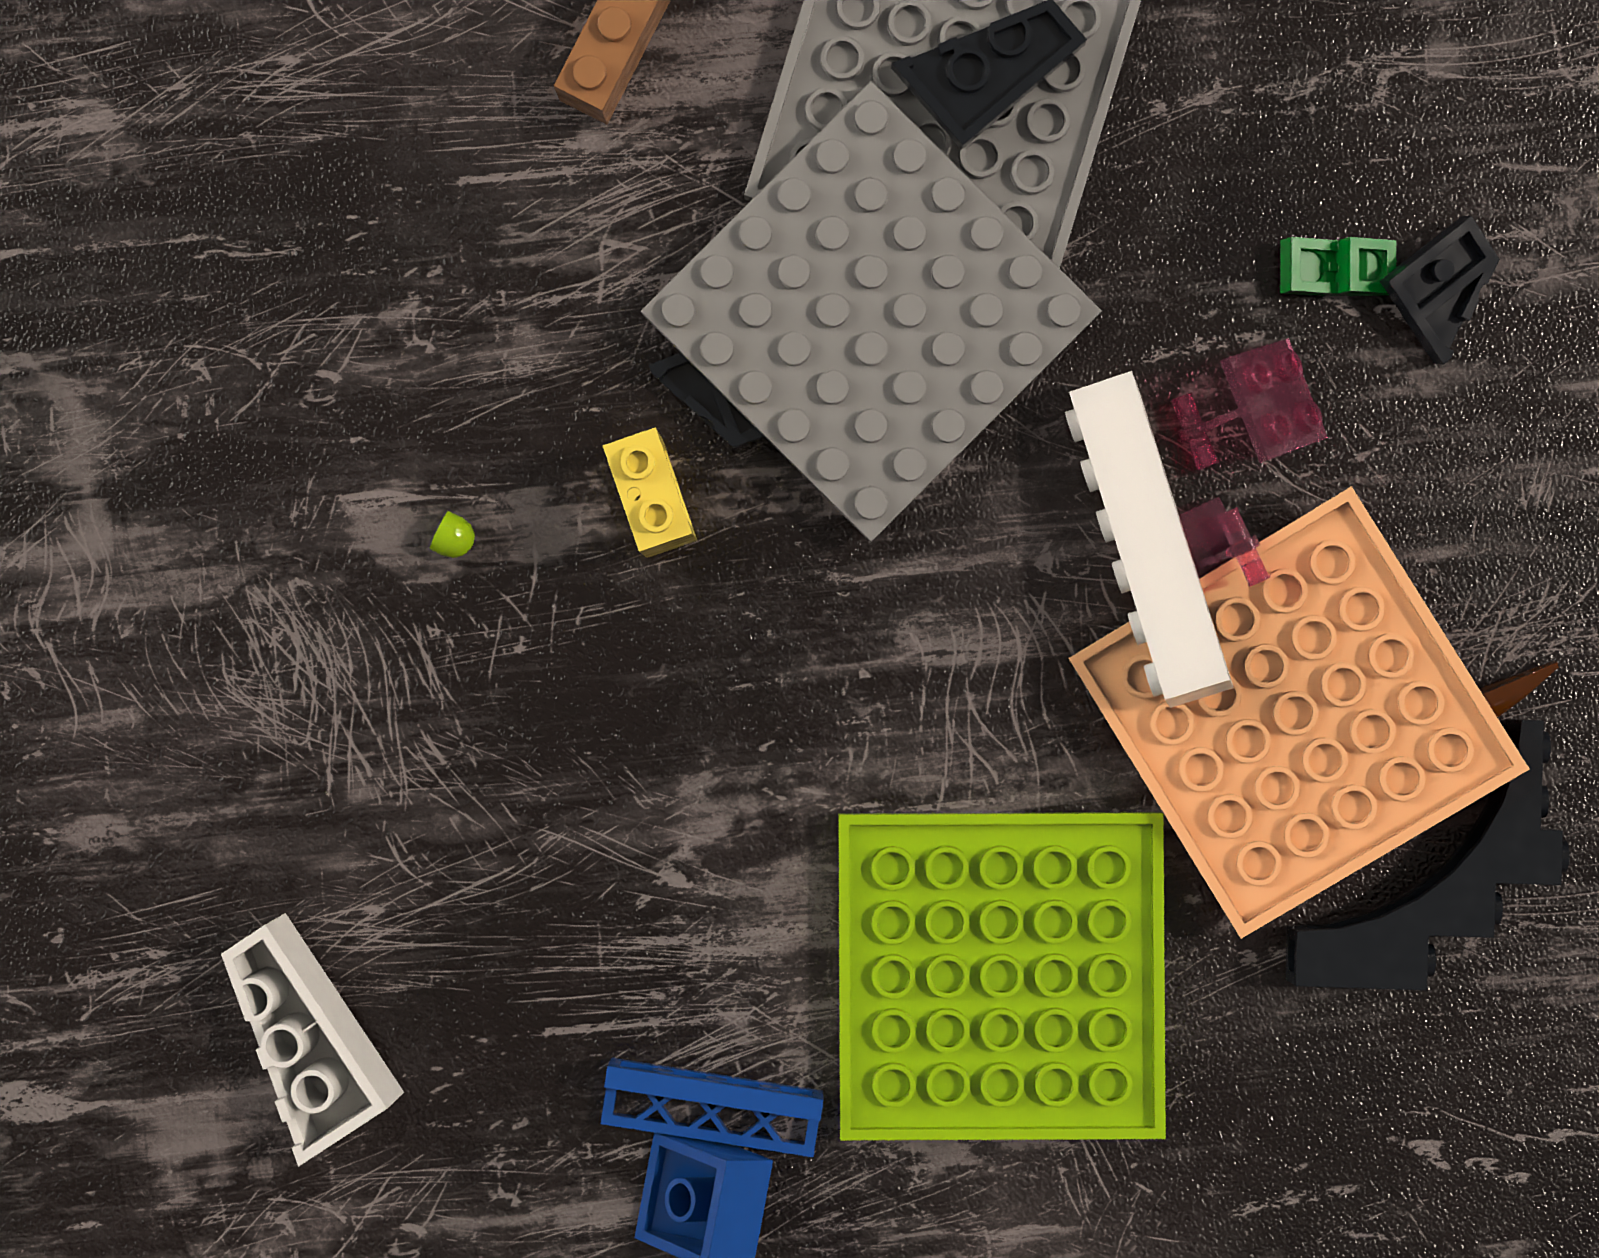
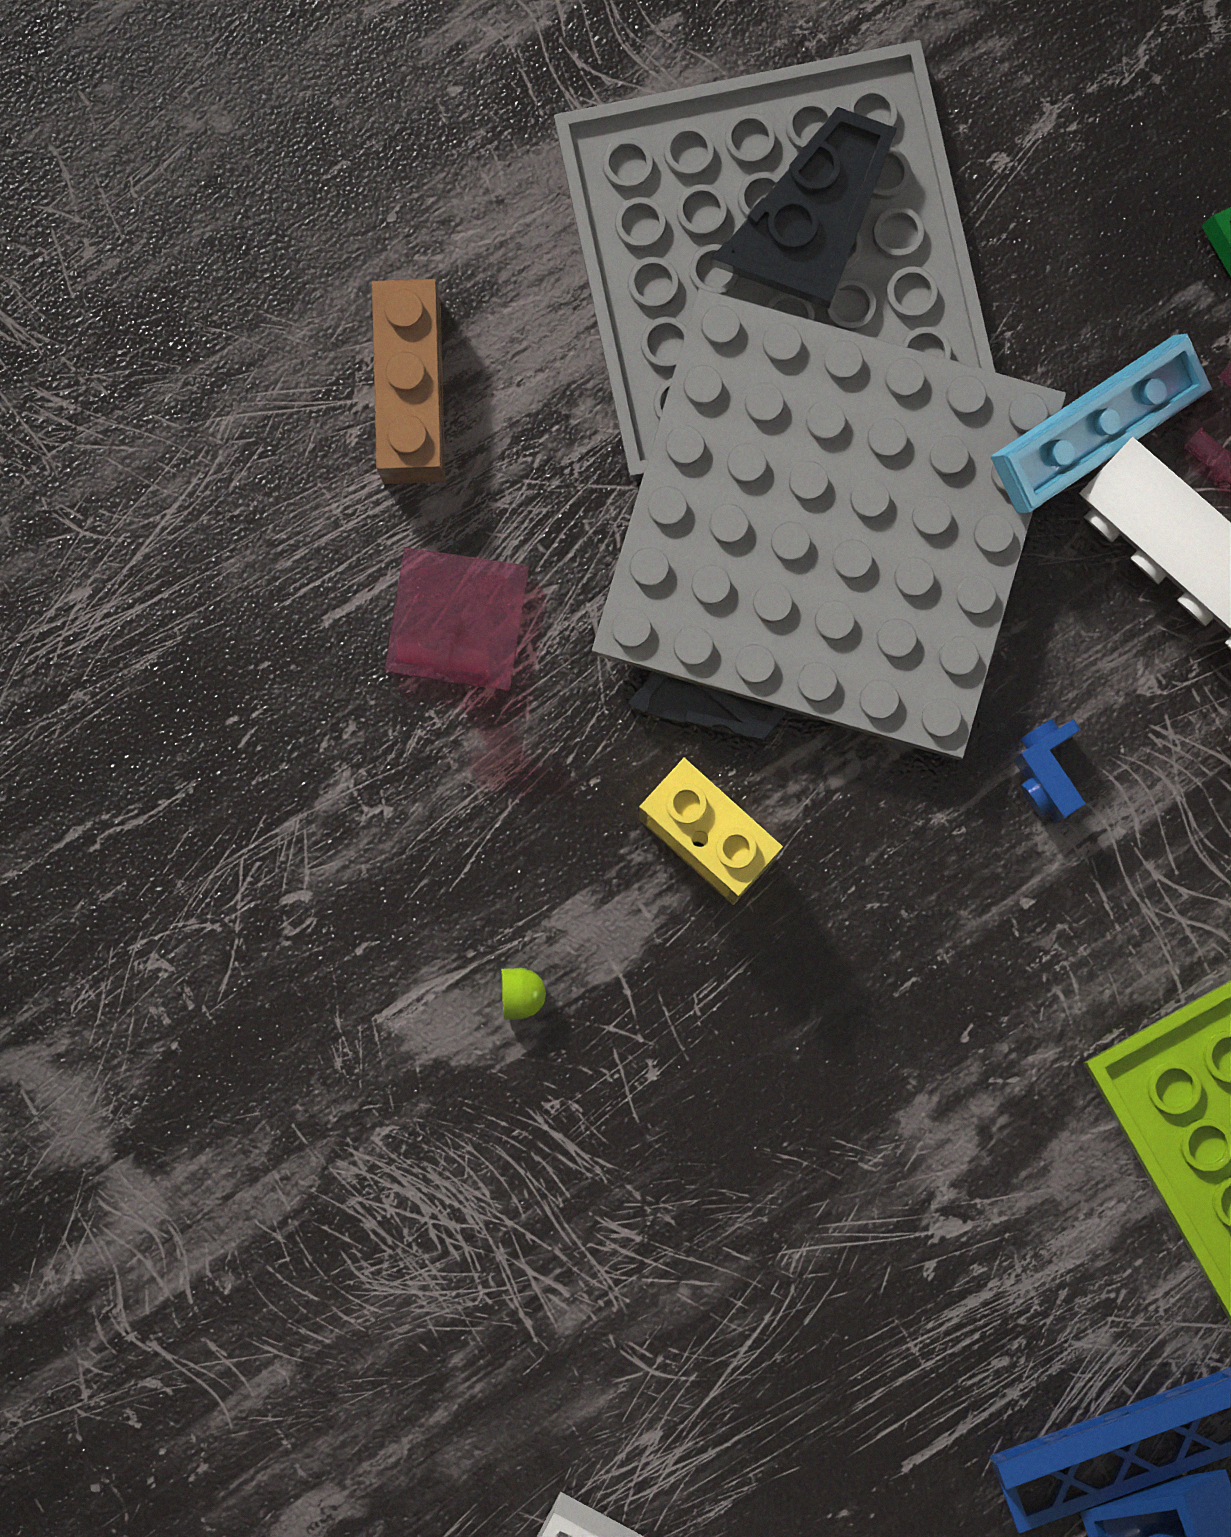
camera: 25 degrees left, 5 degrees down
none -> clear pink plate [384,547,529,691]
none -> medium azure tile [990,333,1212,513]
none -> blue bracket [1013,718,1086,823]

